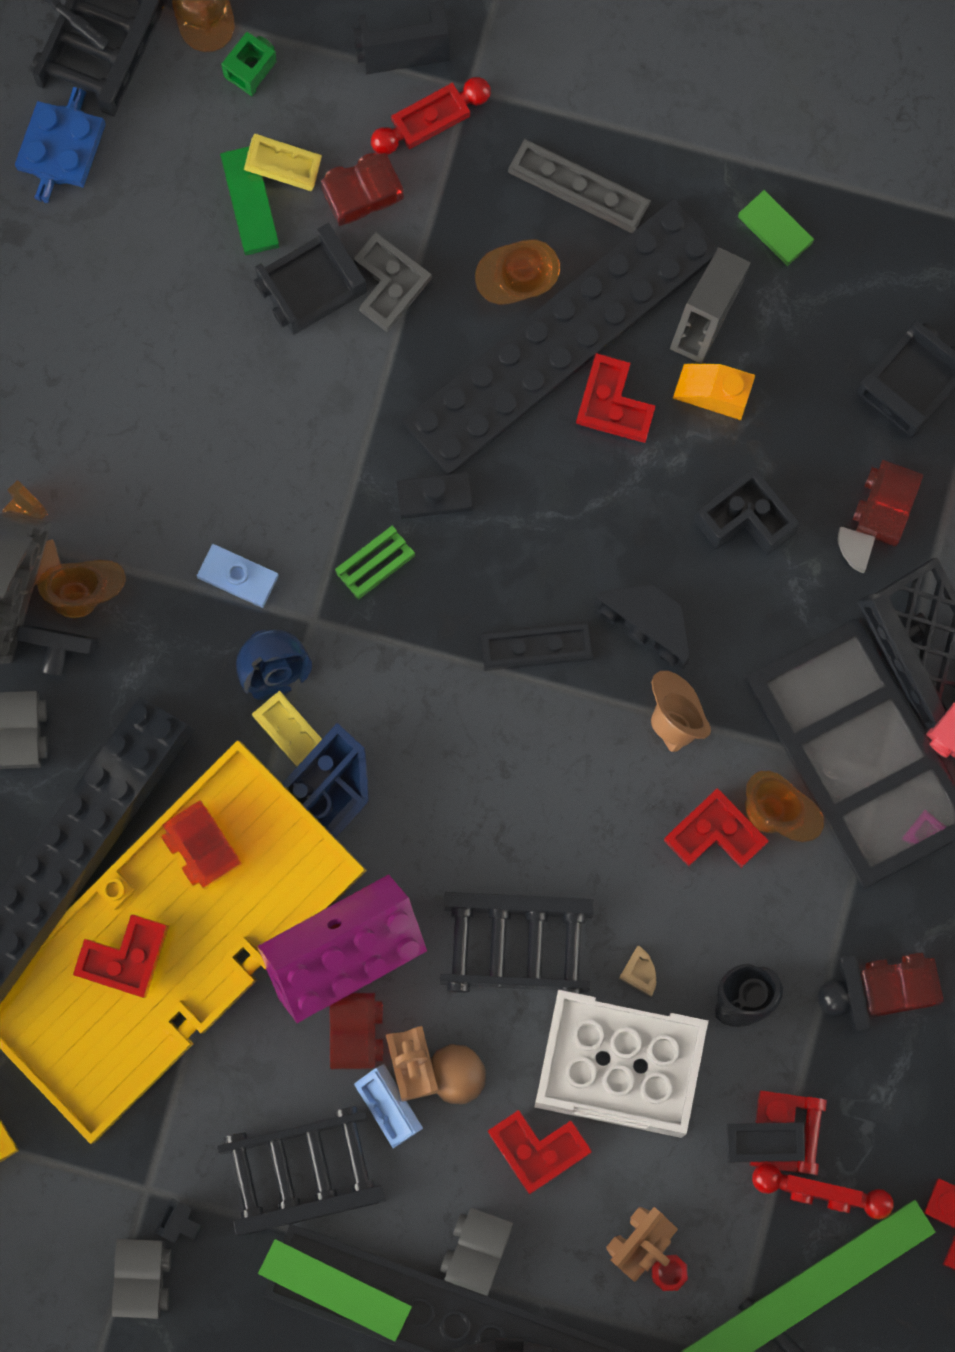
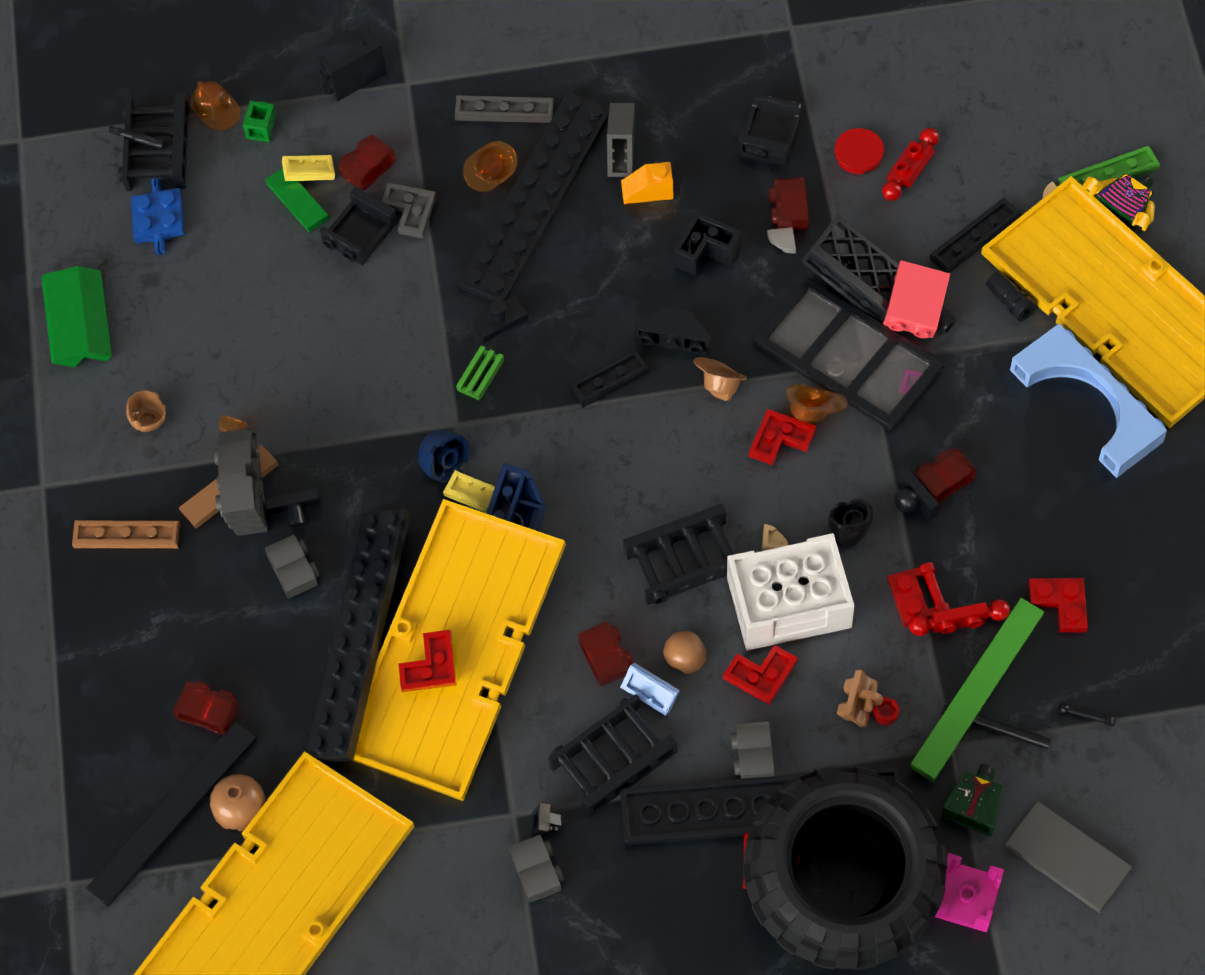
camera: 20 degrees left, 15 degrees down
clear orange piece [37,560,126,618] -> none
clear red brick [161,800,243,889] -> none
light blue plate [197,544,279,608] -> none
magenta brick [258,874,427,1023] -> none
bright green tile [258,1239,412,1342] -> none
red plate [371,77,491,156] -> none
medium nougat hips [386,1026,438,1102] -> none
red plate [576,353,656,443] -> none
black tile [727,1122,805,1163] -> none
bright green tile [738,190,814,266] -> none

